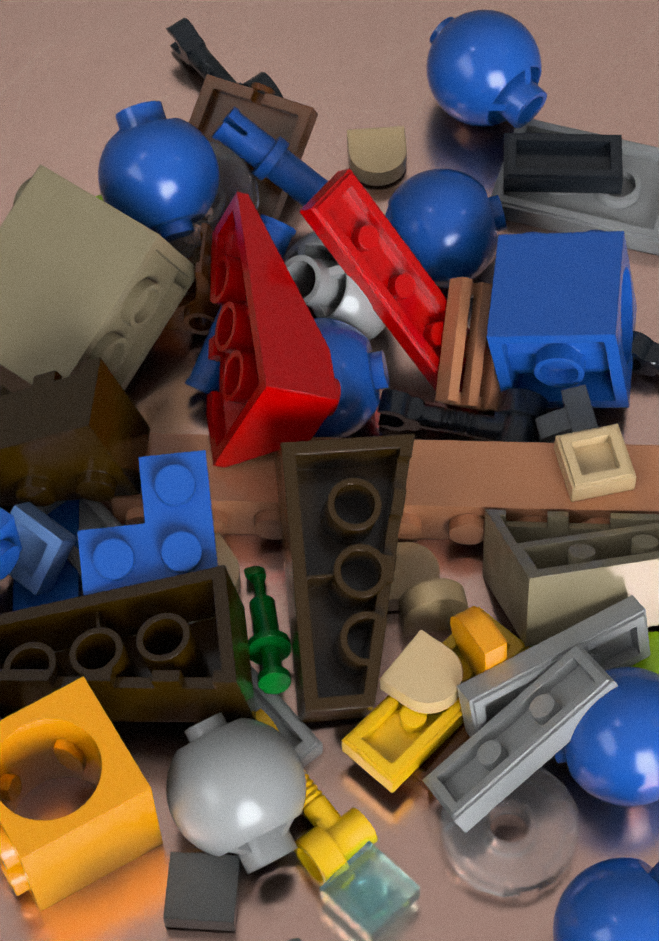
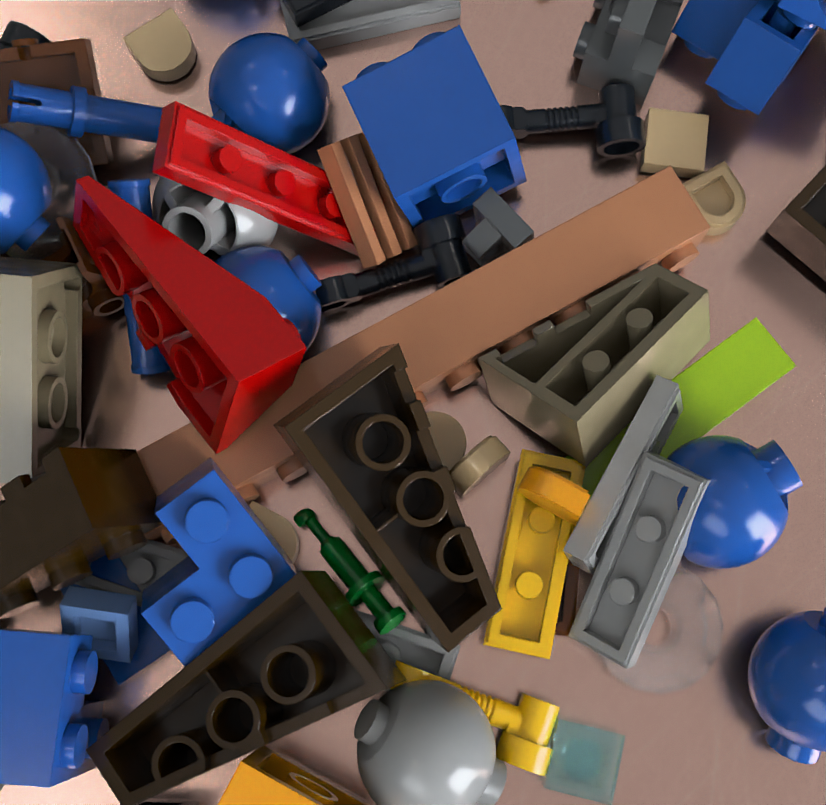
camera: 30 degrees left, 20 degrees up
tan tile [380,630,463,714] -> none
tan tile [554,423,636,502] -> none

